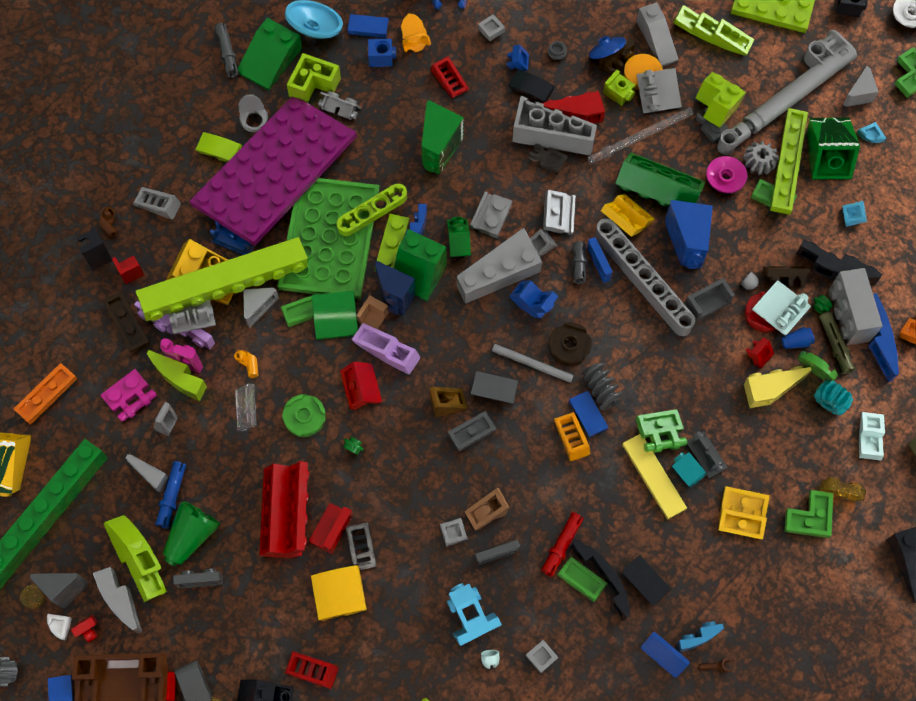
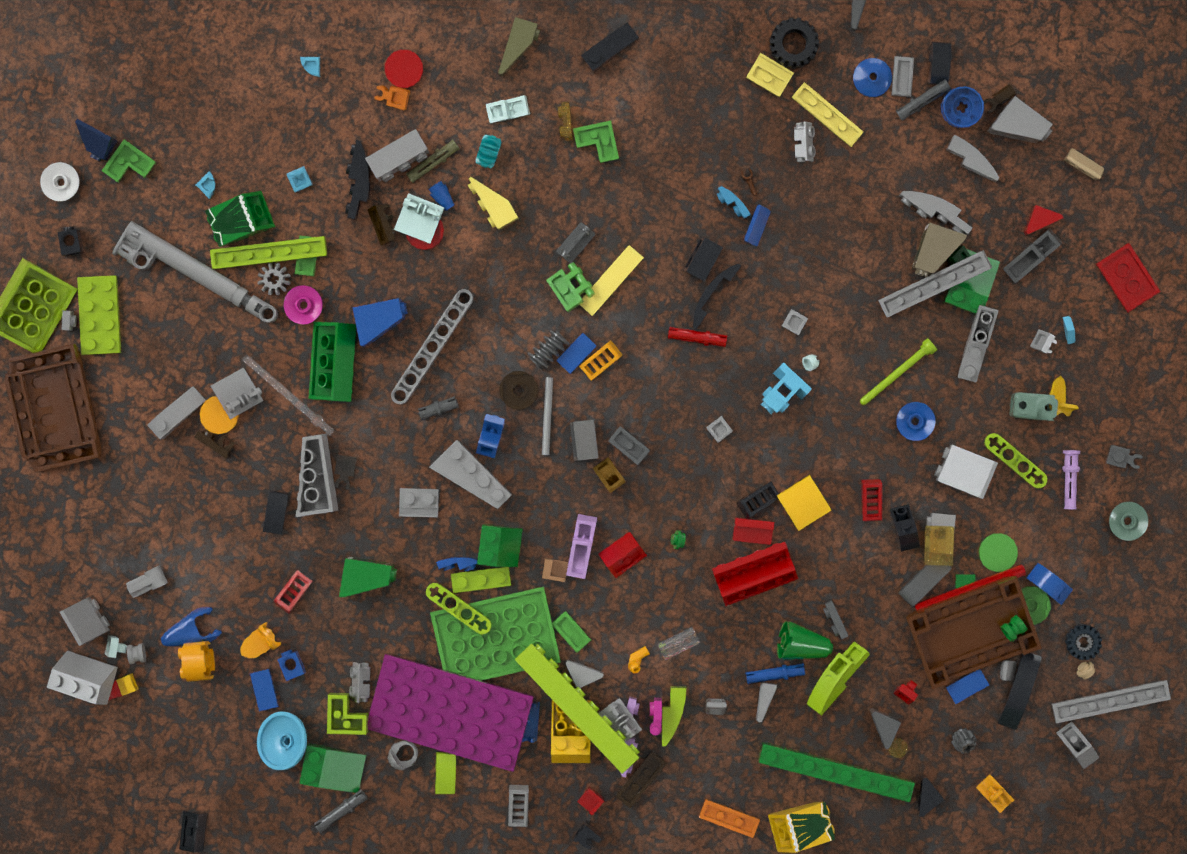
camera: 115 degrees left, 20 degrees up
white tile [47,614,72,641] -> none
light grey slope [93,567,142,634] -> none
reddish brown arm [99,207,118,238] -> none
dark pink plate [100,369,157,422] -> none
bright green tile [282,394,326,437] -> none
green slope [312,291,358,340] -> none
dark blue slope [375,261,415,316] -> none
green slope [447,217,471,257] -> none
medium nougat slope [465,488,510,530] -> none
dark grey tile [474,540,520,566] -> none
light grey plate [478,14,505,41] -> none
blue tile [506,44,529,72] -> none
light grey slope [530,229,557,257] -> none
red slope [542,91,605,124] -> none
plate [543,190,576,235] -> none
dark grey plate [548,41,567,60] -> none
bright green tile [557,557,608,602] -> none
blue tile [586,237,613,283] -> none
blue dish [589,36,626,59] -> none
yellow slope [600,194,655,237] -> none
lime brick [603,70,636,106] -> none
teal brick [672,452,707,488] -> none
lime slope [673,5,754,56] -> none
dark grey panel [684,278,734,323] -> none
lime brick [695,72,746,128] -> none
dark grey plate [696,108,729,144] -> none
yellow slope [718,486,770,540] -> none
light grey hinge [740,272,759,290] -> none
red tile [745,338,774,368] -> none
bright green tile [797,351,838,381] -> none
green plate [813,295,833,314] -> none
light grey slope [843,66,879,107] -> none
blue slope [868,293,899,382] -> none

